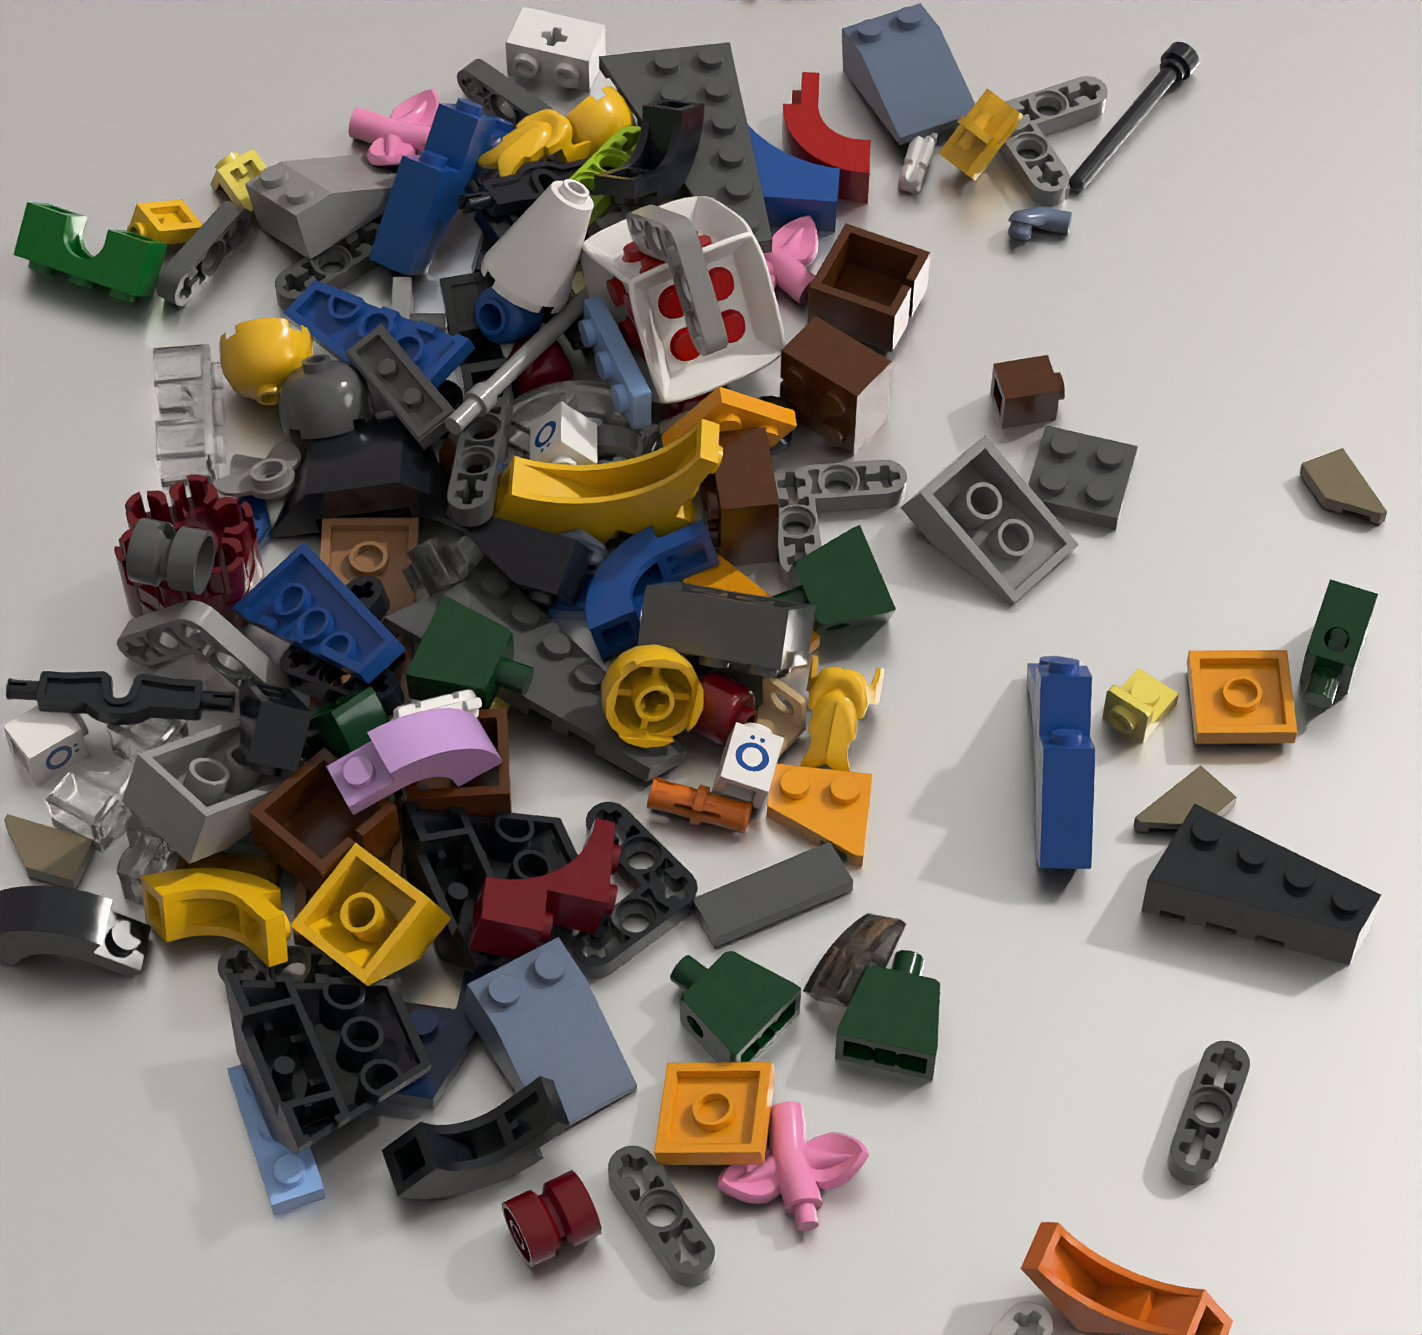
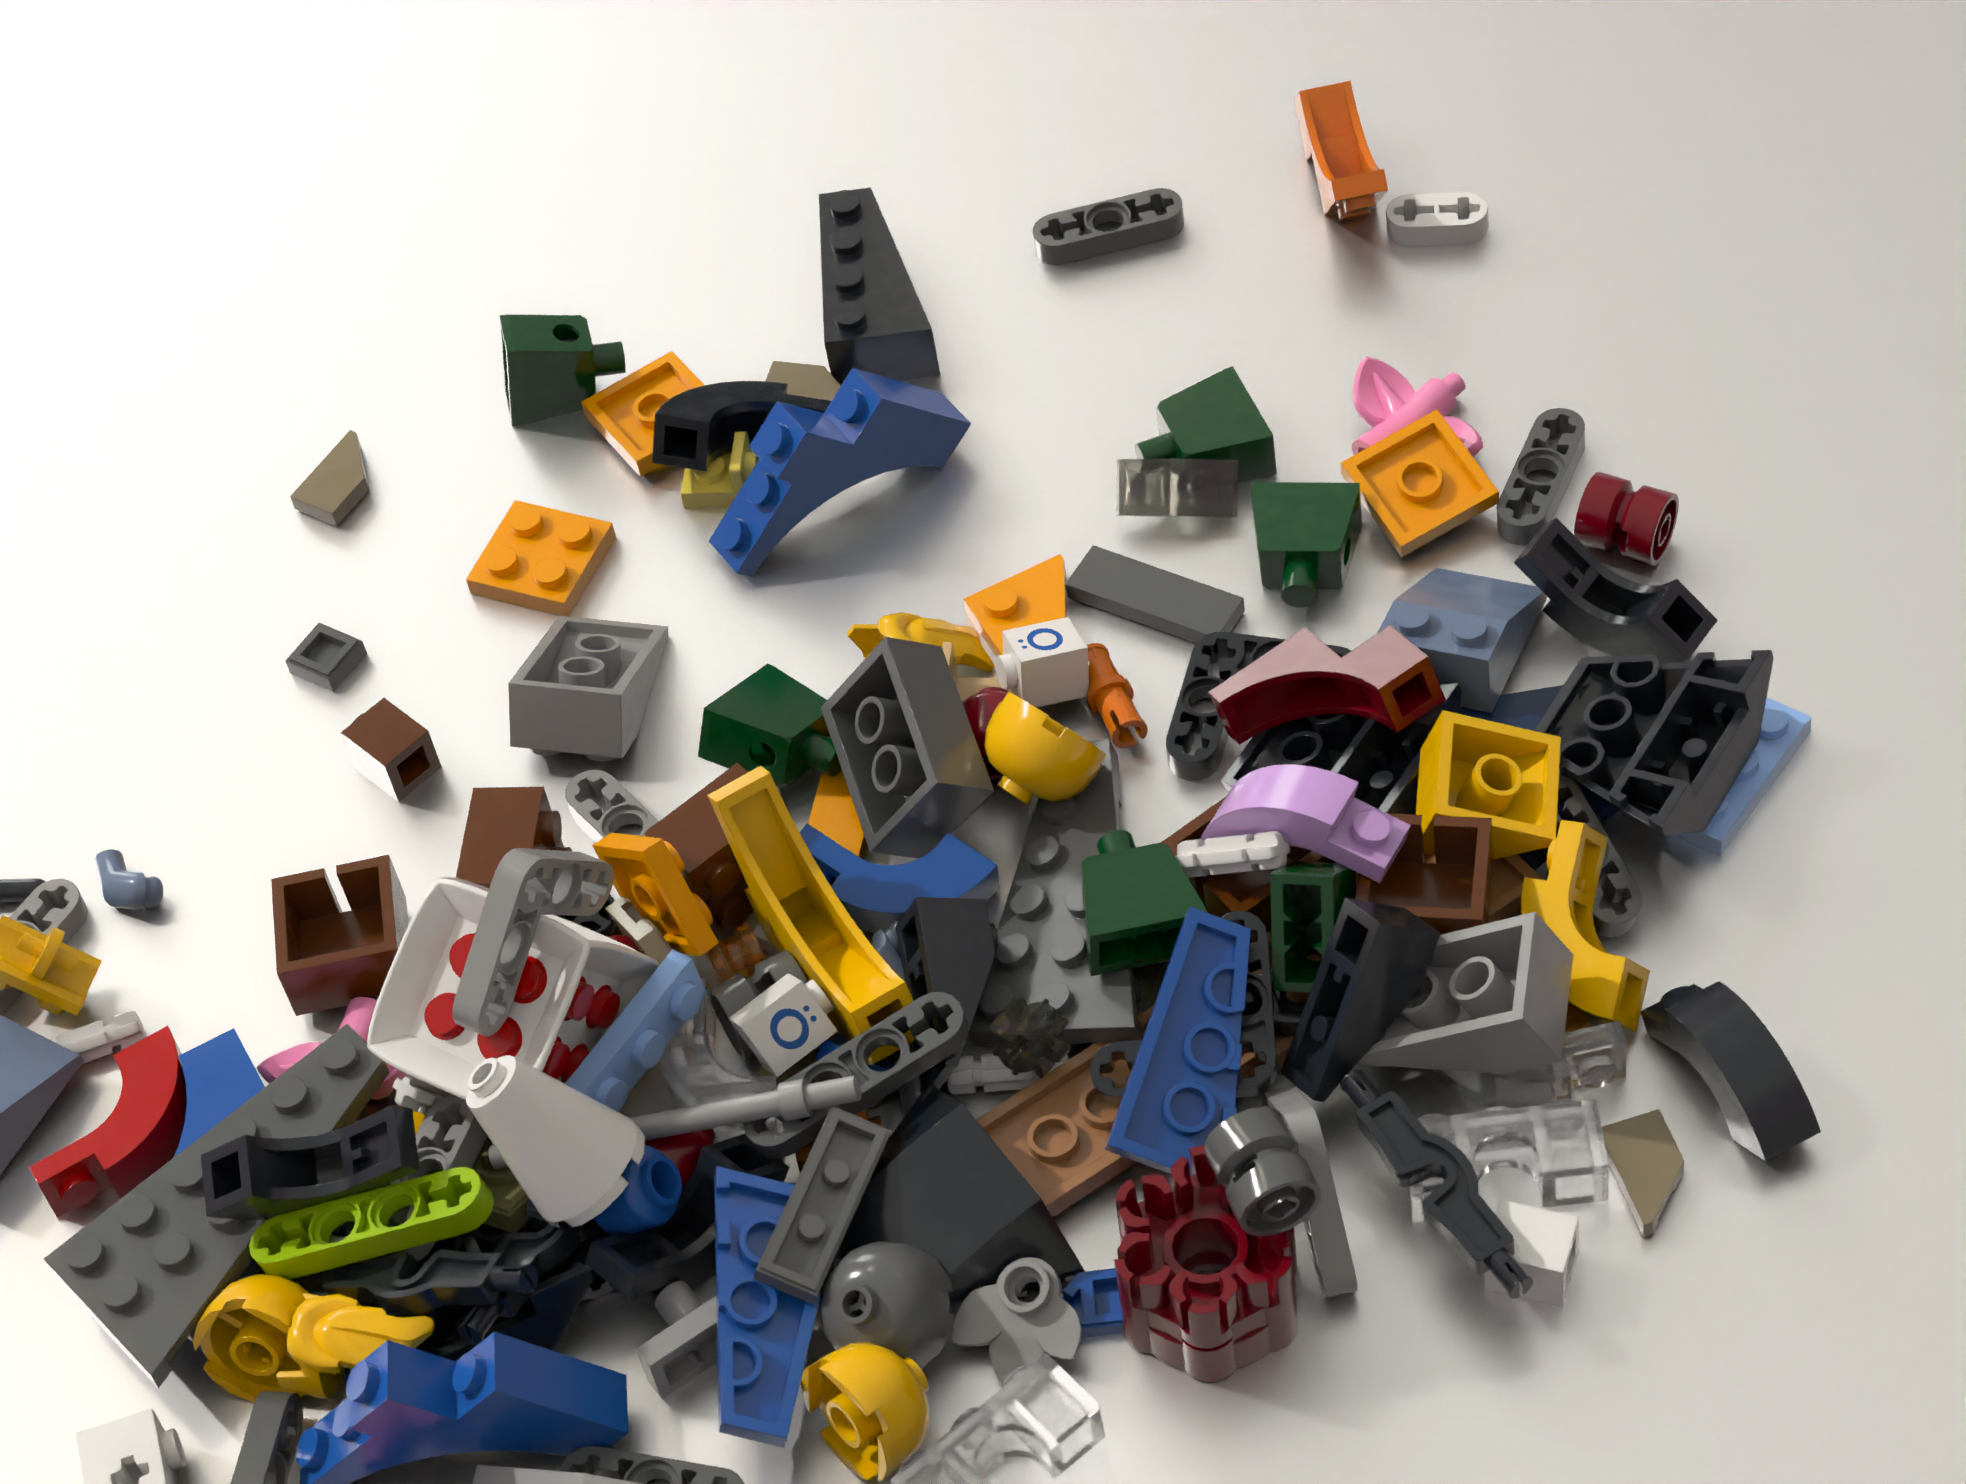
camera: 115 degrees left, 5 degrees down
dark grey plate [1028,425,1138,530] -> none
none -> dark grey tile [285,622,367,692]
none -> light orange plate [466,500,616,616]
none -> black arch [652,381,831,472]

